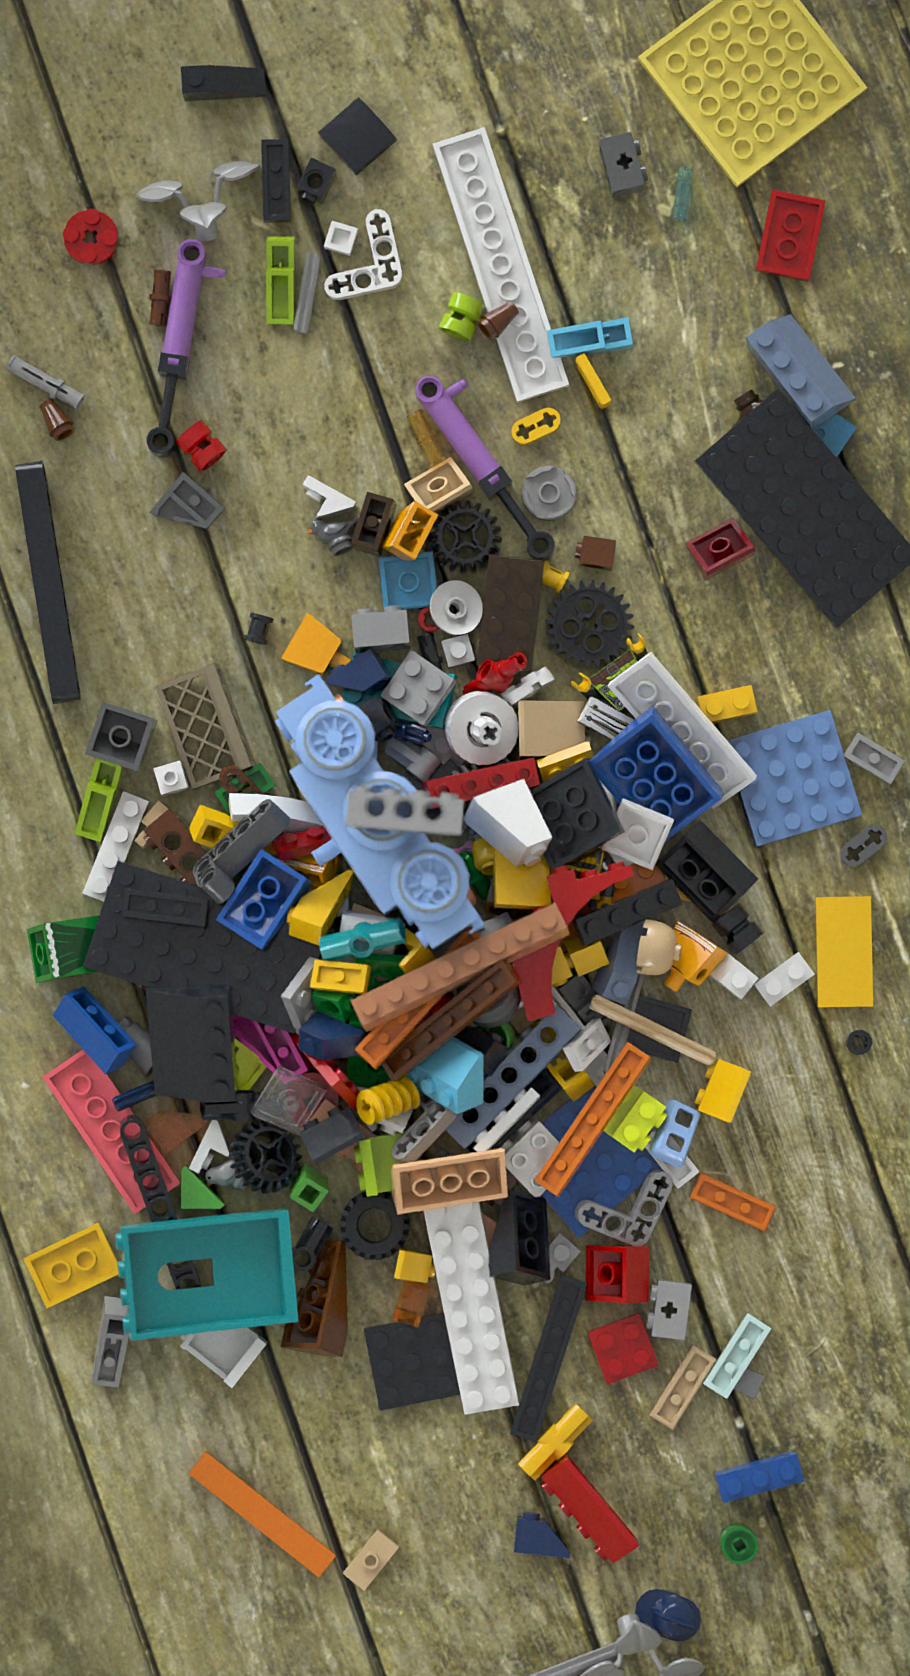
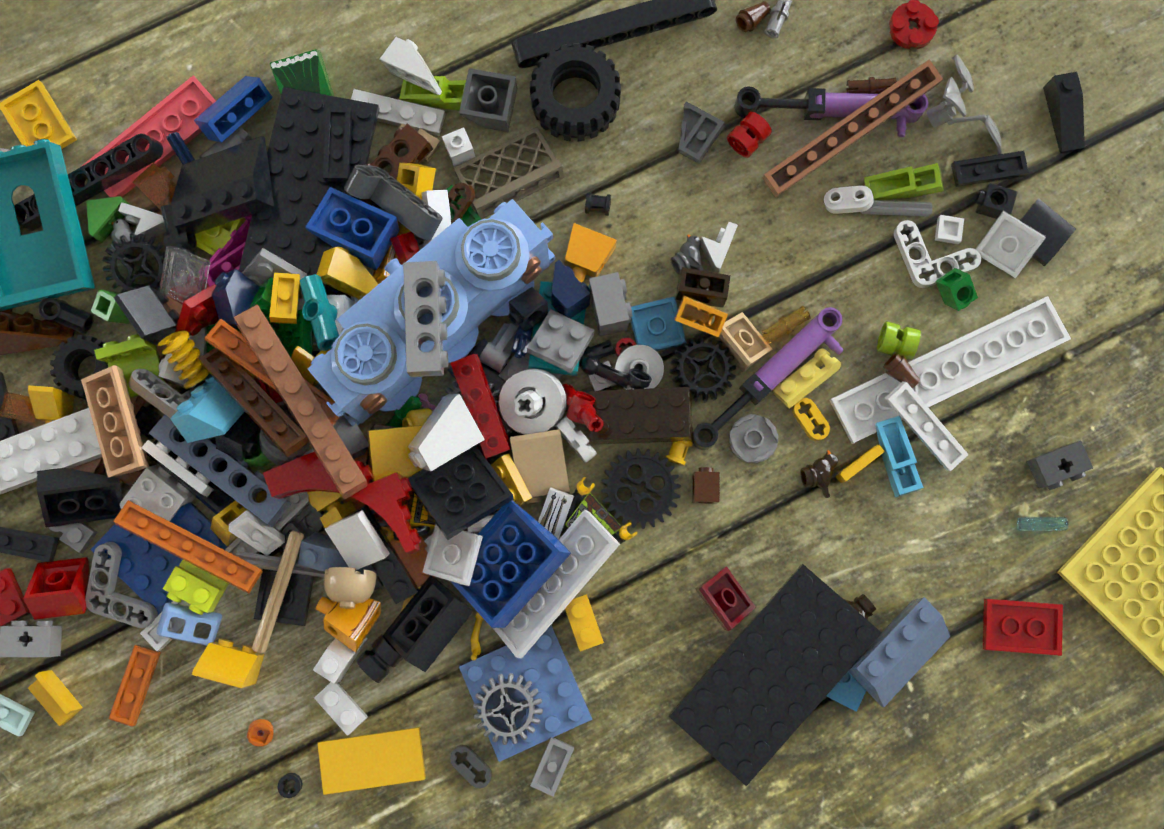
camera: 80 degrees right, 5 degrees down
none -> yellow panel [28,670,83,726]
none -> orange tile [247,719,274,747]
none -> white tile [325,510,390,570]
none -> white slope [380,37,442,95]
none -> yellow piece [470,612,484,661]
none -> light grey gear [473,673,543,745]
none -> black tyre [530,43,621,142]
none -> black piece [581,355,652,389]
none -> nougat brick [762,59,943,198]
none -> light yellow plate [773,348,841,409]
none -> dark brown animal [800,450,838,498]
none -> white plate [824,186,874,214]
none -> white plate [885,382,969,471]
none -> green brick [936,268,978,311]
none -> white tile [975,211,1046,278]

